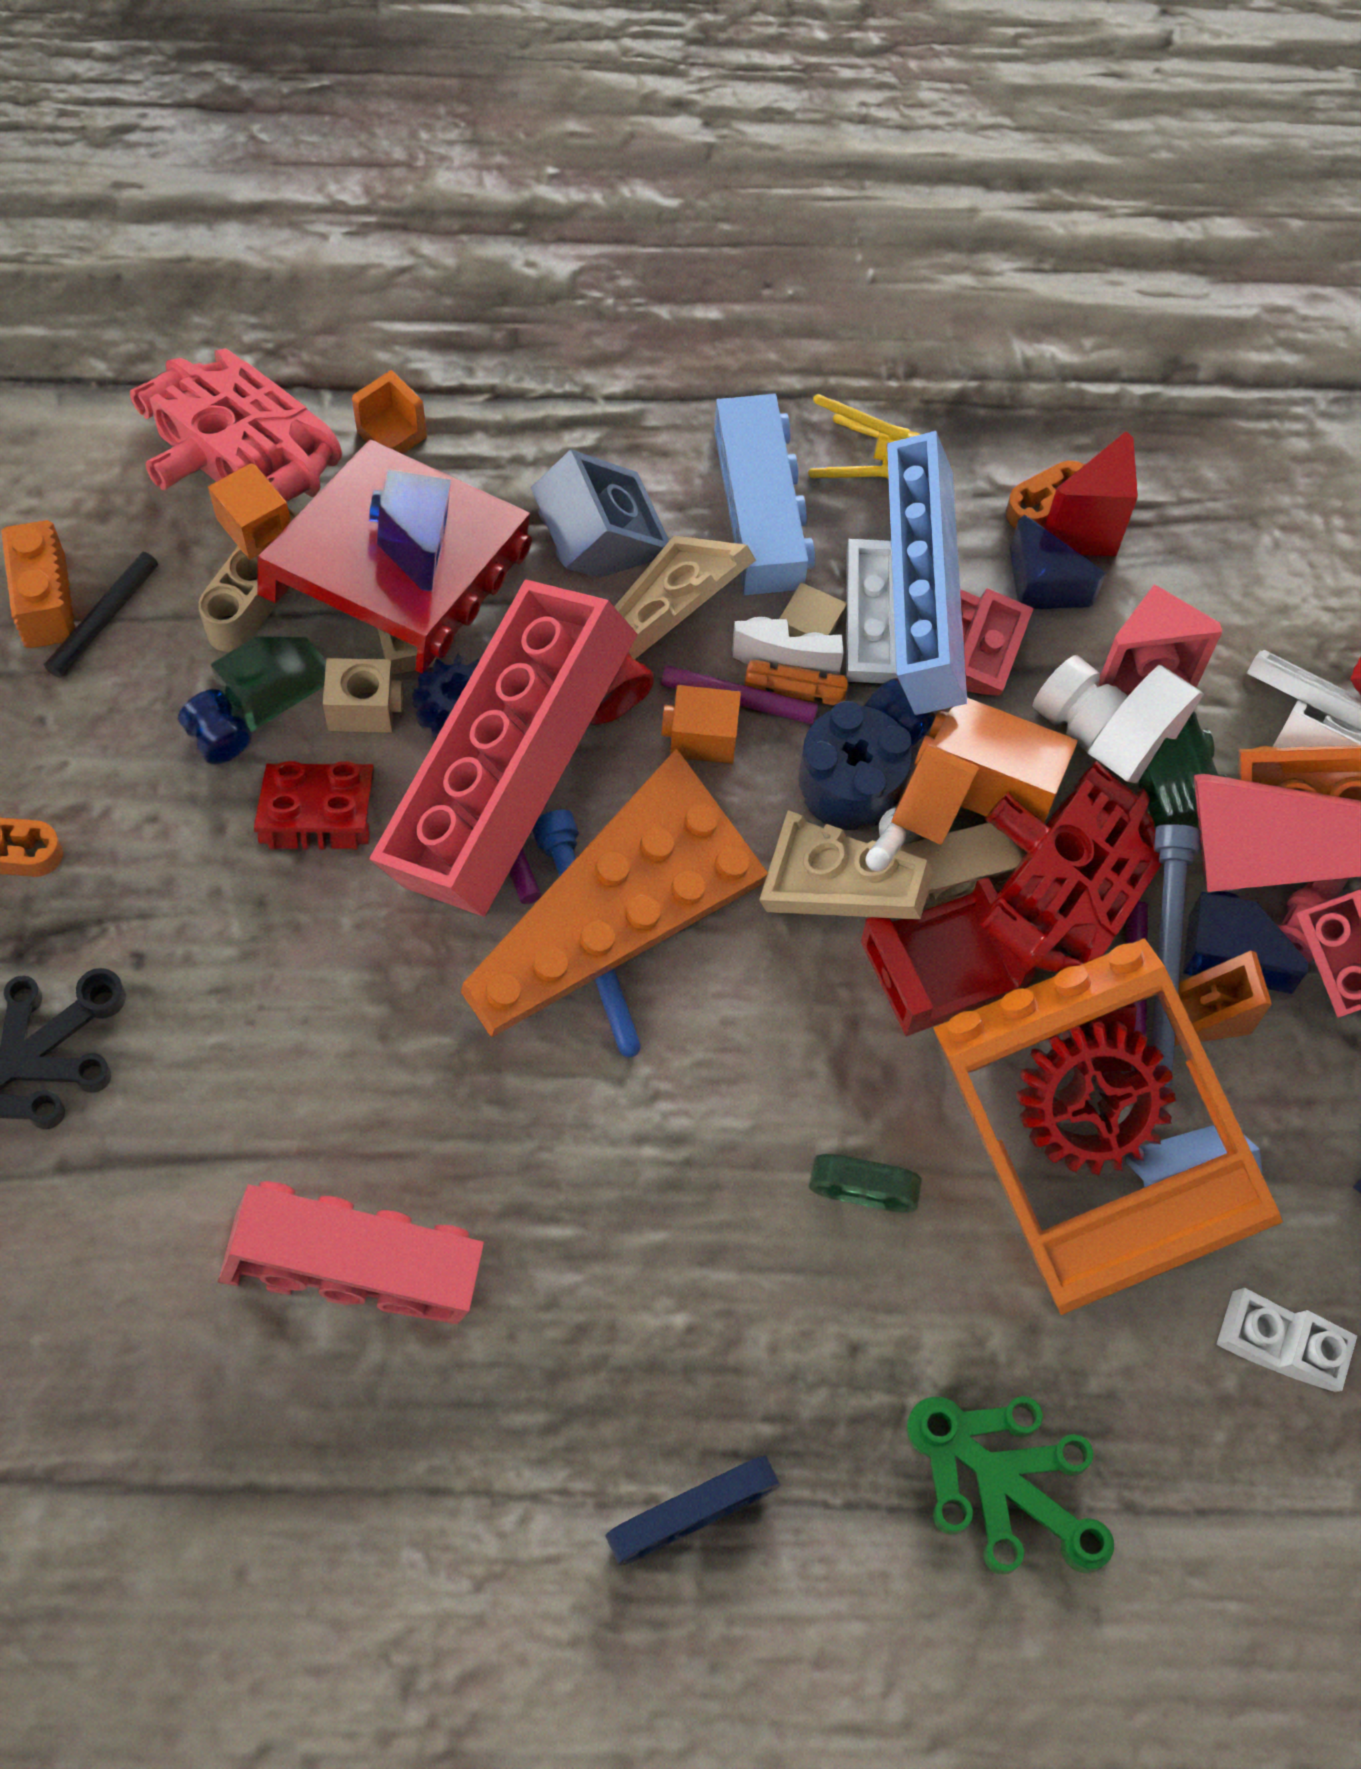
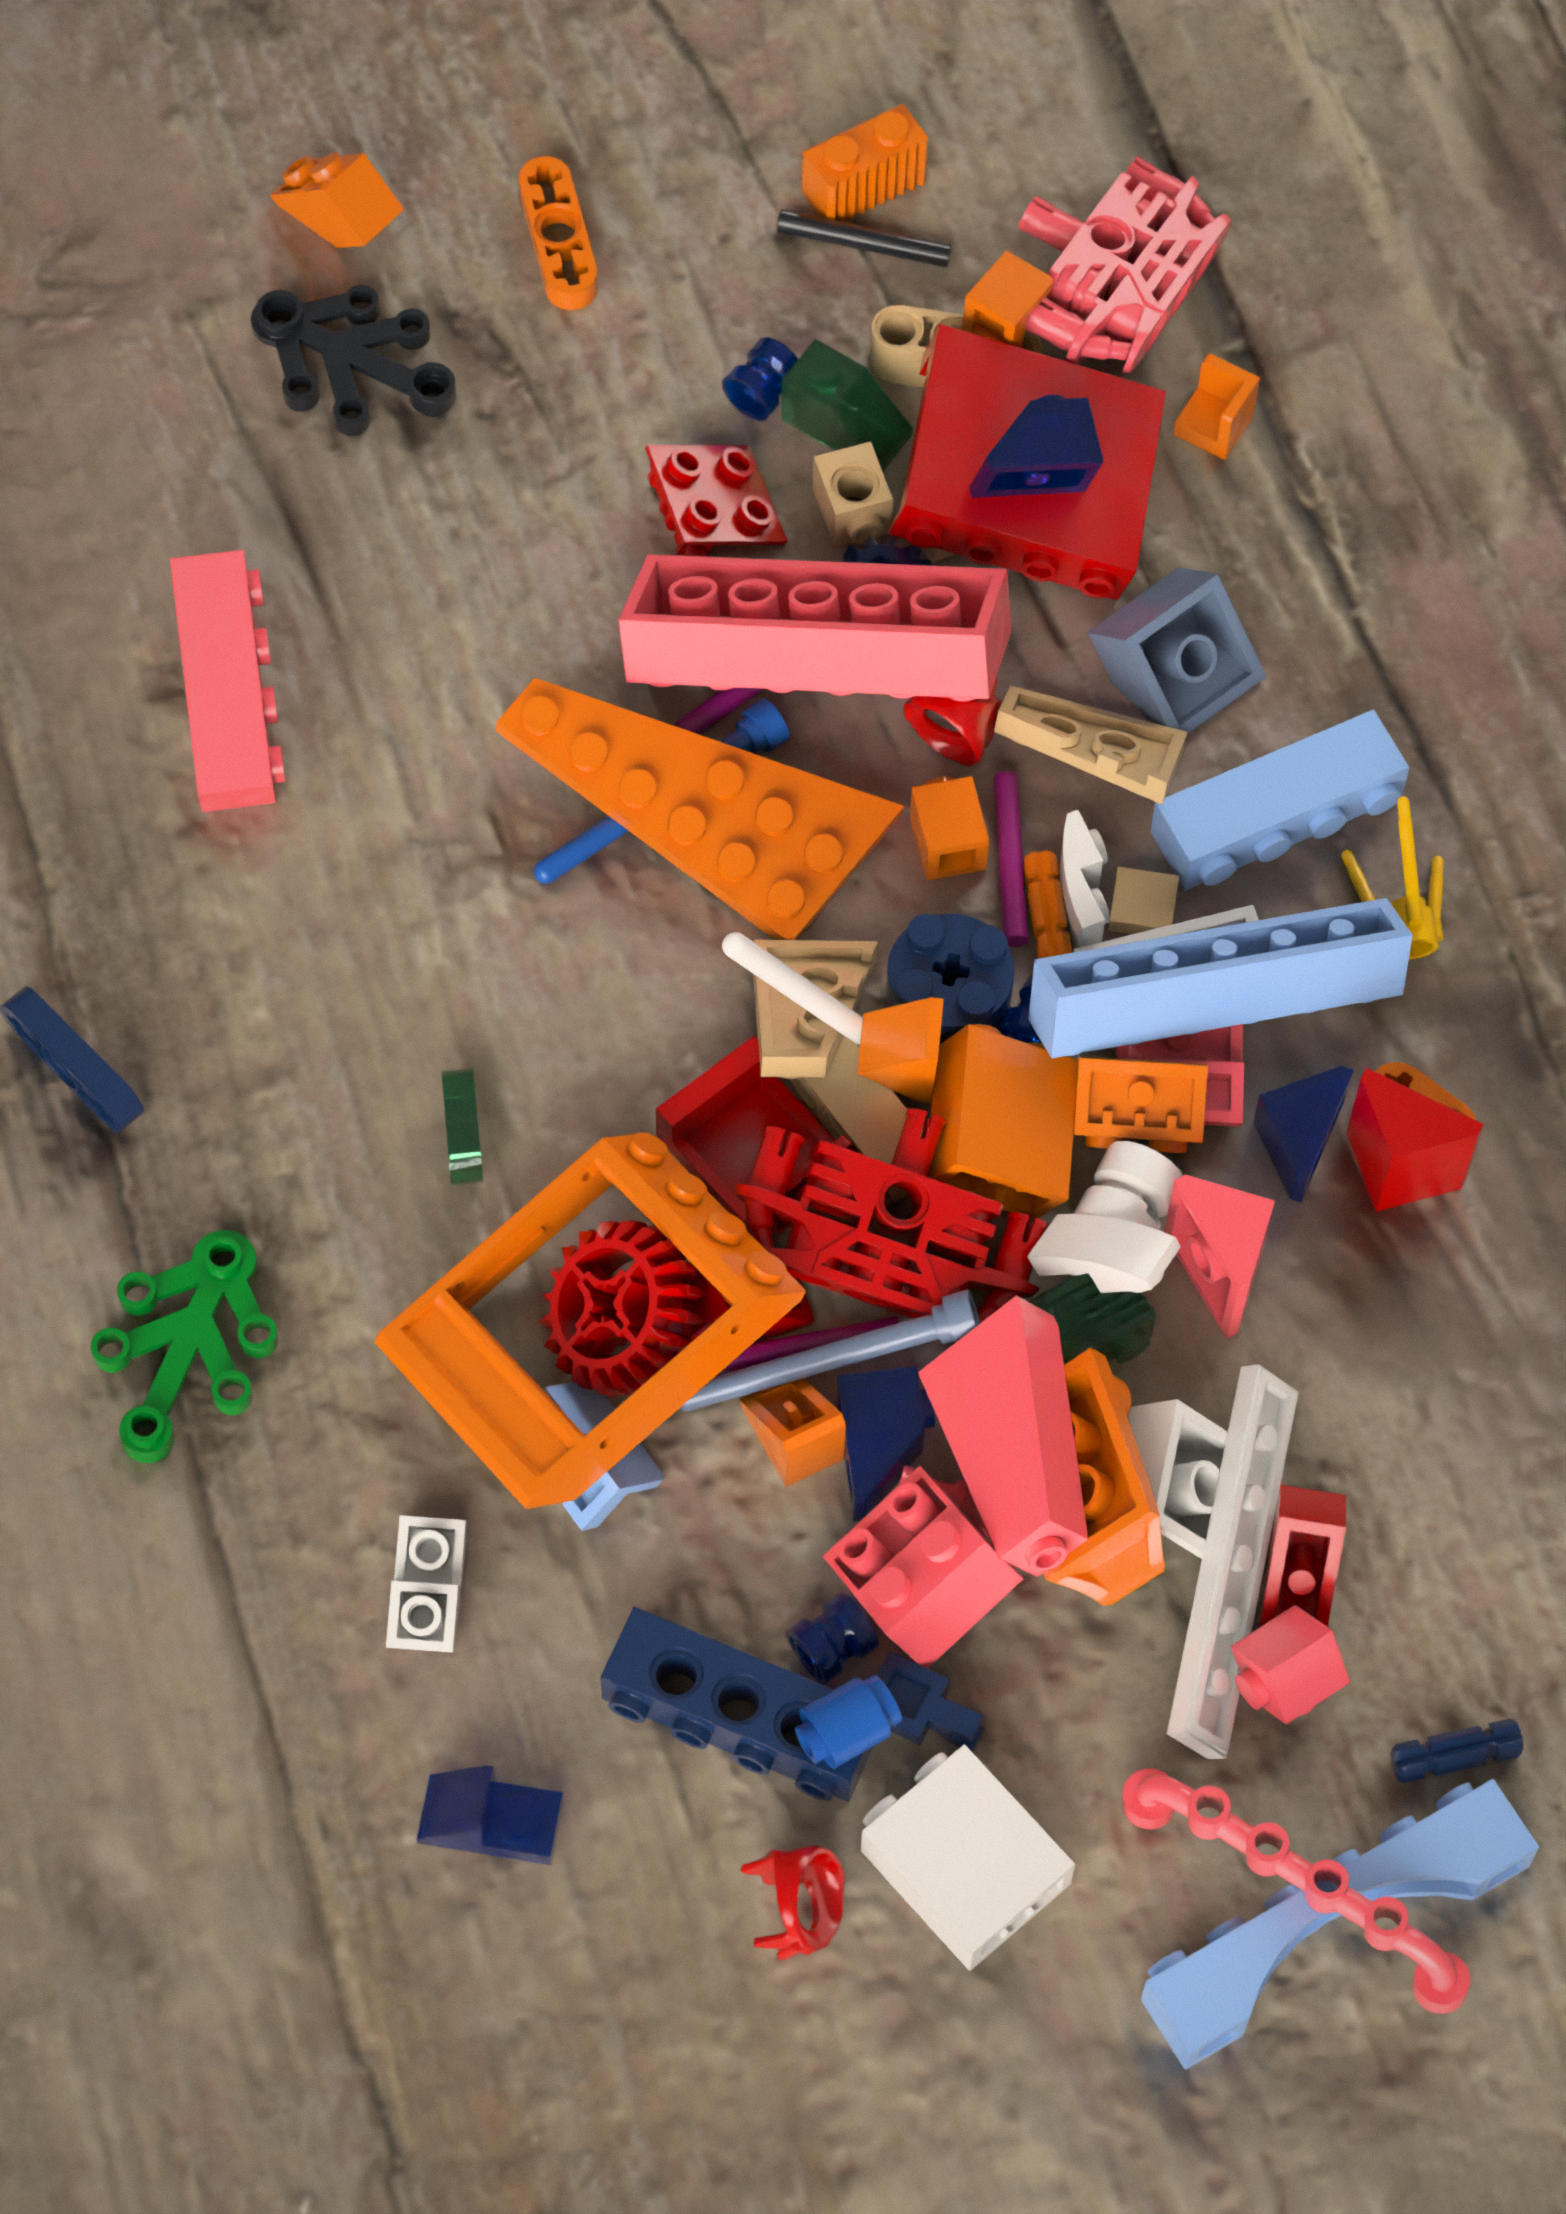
camera: 75 degrees right, 0 degrees up
none -> orange bracket [1074,1056,1208,1153]

